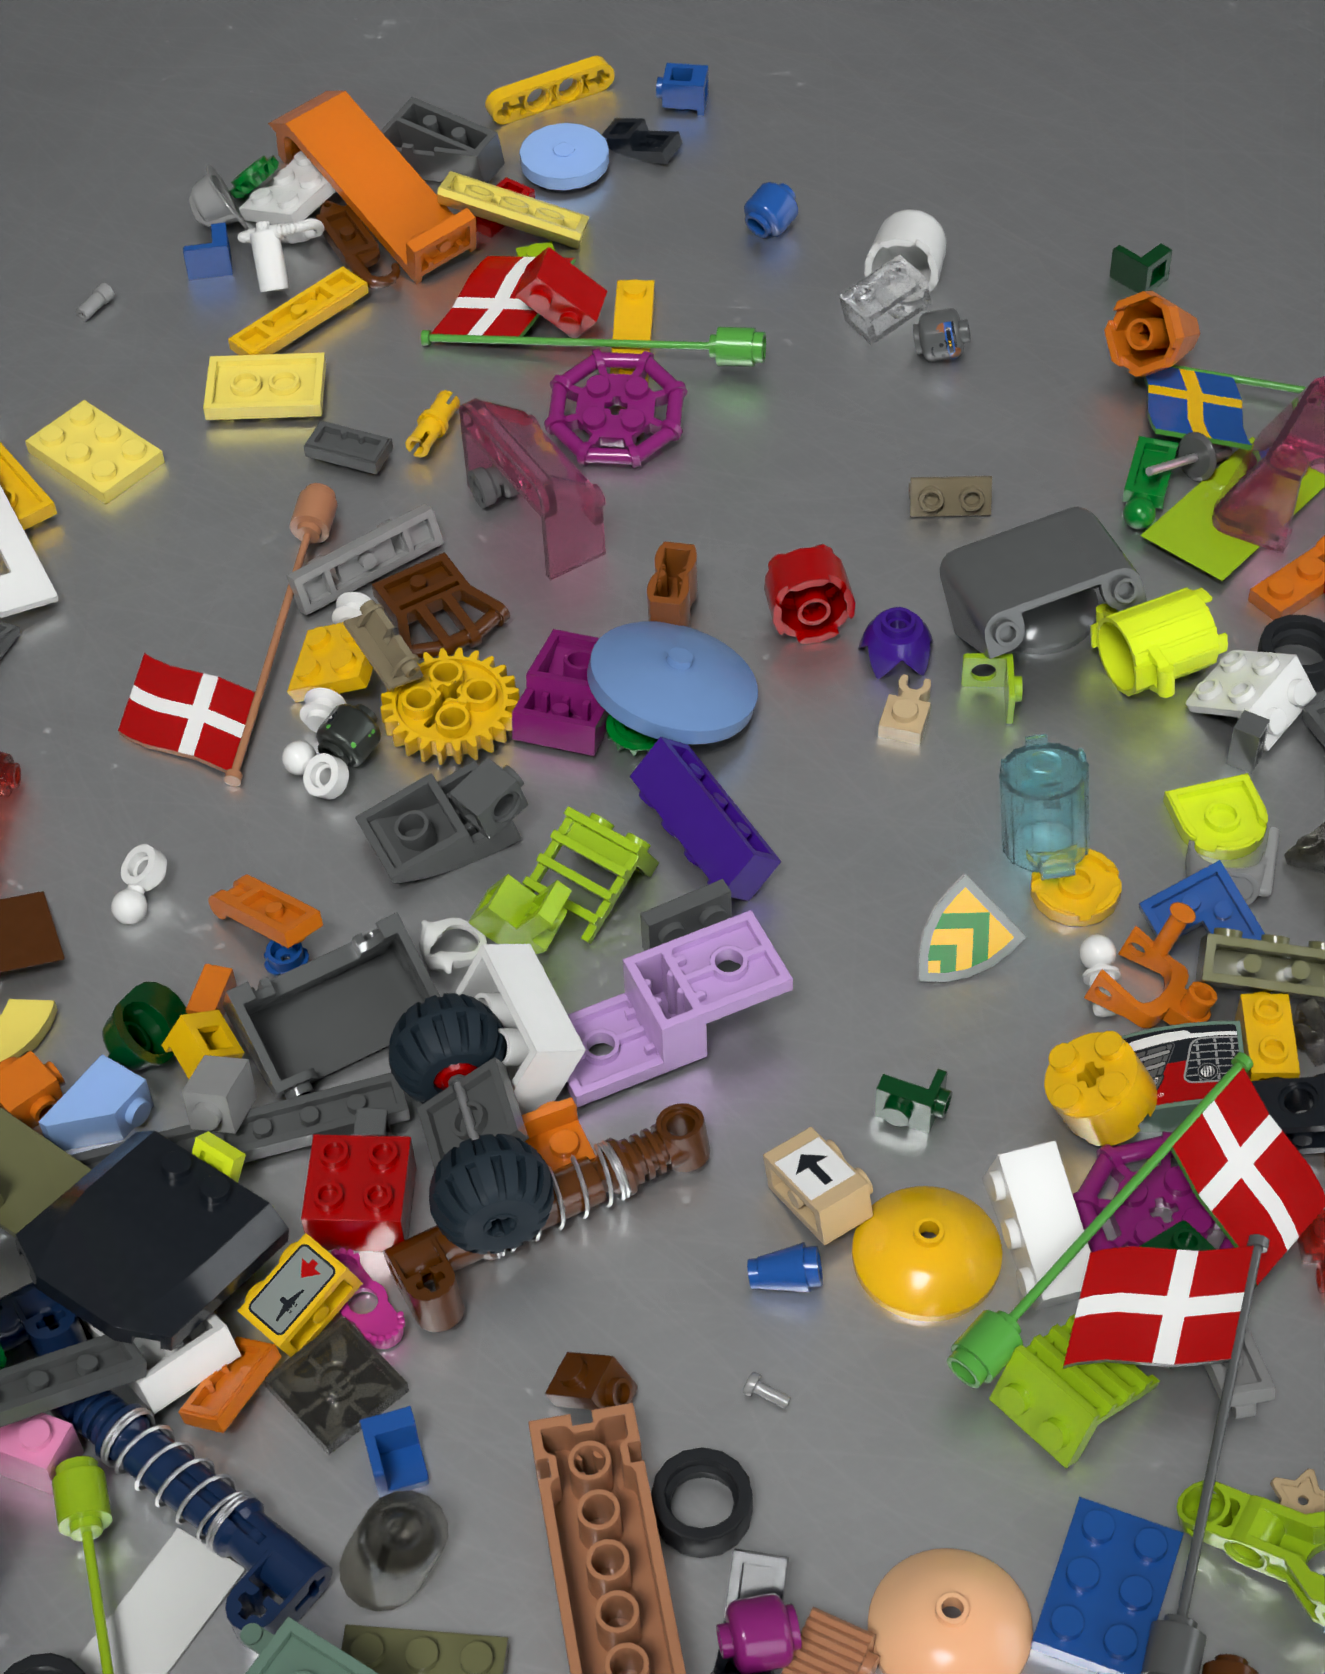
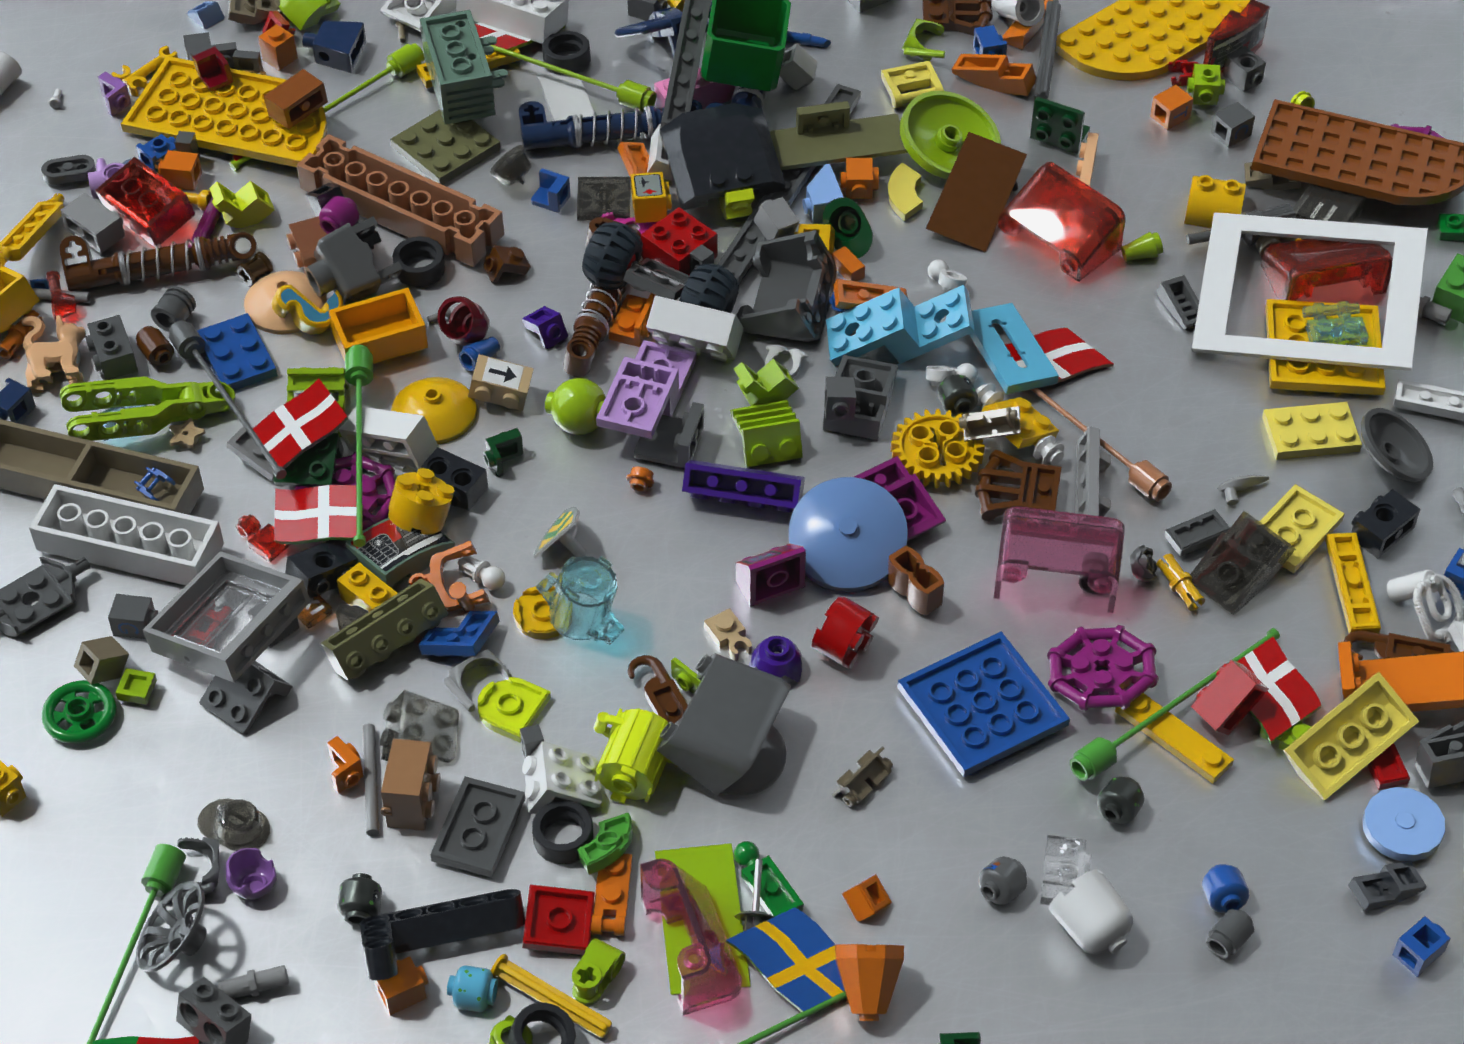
camera: 130 degrees right, 0 degrees up
none -> yellow animal [271,285,343,335]
none -> dark grey piece [305,216,403,305]
none -> light orange piece [328,287,428,364]
none -> black brick [419,447,488,511]
none -> dark red helmet [437,296,490,346]
none -> dark purple bracket [522,306,568,349]
none -> lime brick [545,378,606,435]
none -> bright green tile [577,813,634,875]
none -> orange plate [626,467,654,491]
none -> reddish brown plate [627,655,688,724]
none -> magenta slope [736,544,806,607]
none -> medium azure bracket [826,285,975,367]
none -> orange slope [842,874,892,921]
none -> blue plate [897,631,1070,777]
none -> medium azure piece [969,303,1059,394]
none -> pearl dark grey head [1097,776,1145,824]
none -> dark grey plate [1130,545,1158,583]
none -> clear smoke slope [1190,511,1296,615]
none -> dark grey brick [1206,909,1254,958]
none -> light grey bar [1217,475,1269,505]
none -> black brick [1351,489,1420,559]
none -> dark grey dish [1361,408,1433,482]

